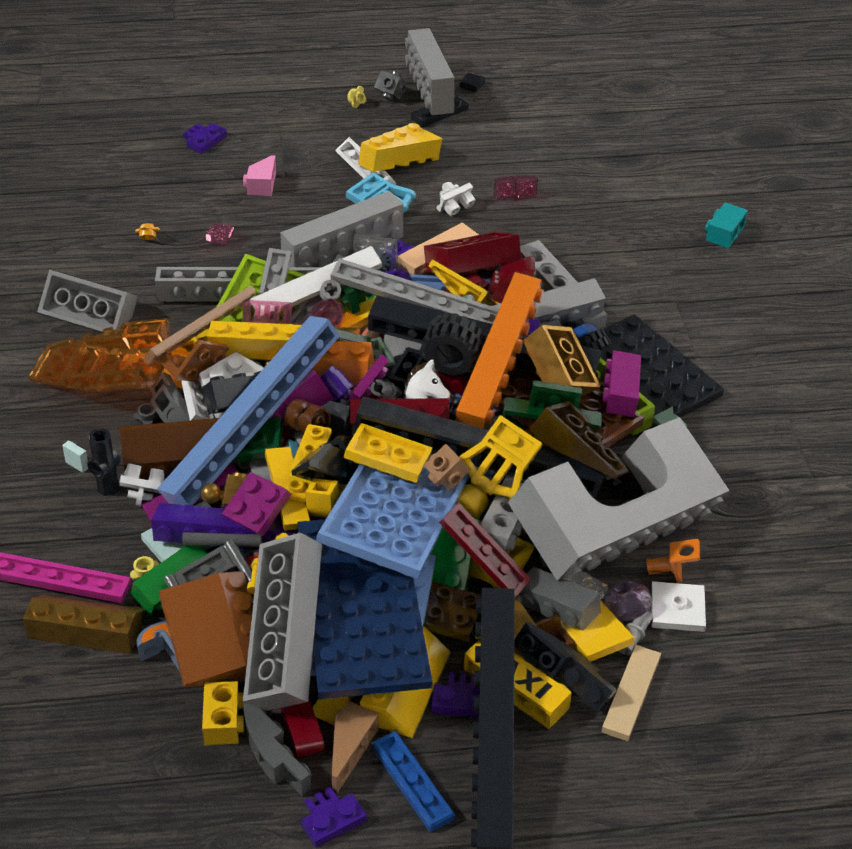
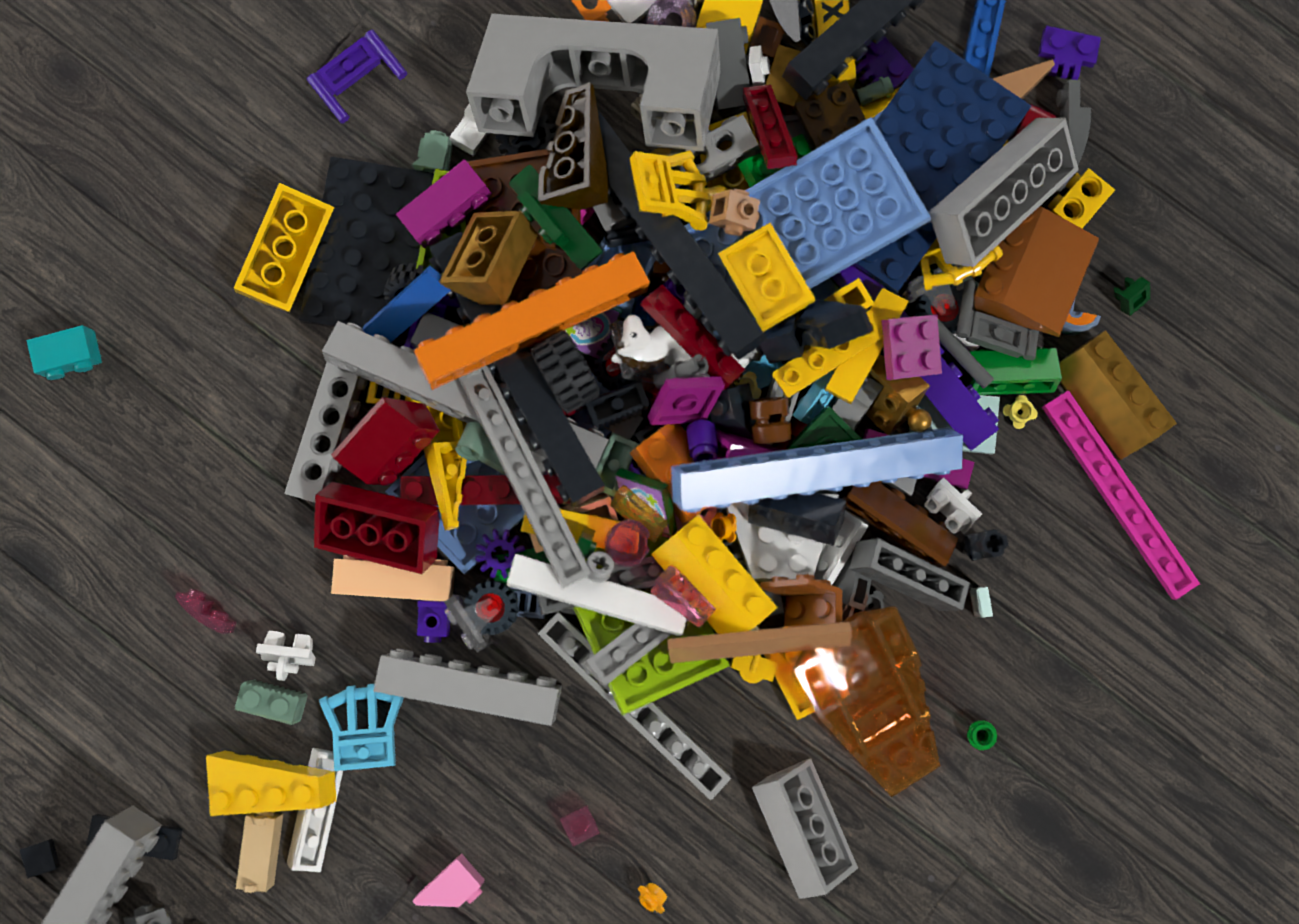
camera: 135 degrees left, 40 degrees up
none -> yellow slope [234,183,334,312]
none -> sand green brick [235,679,308,725]
none -> tan brick [236,812,283,893]
none -> dark purple plate [307,30,408,124]
none -> white plate [748,45,770,86]
none -> dark grey brick [849,539,970,611]
none -> sand green pin [856,76,894,107]
none -> green plate [967,720,997,750]
none -> dark green tile [1113,276,1151,316]

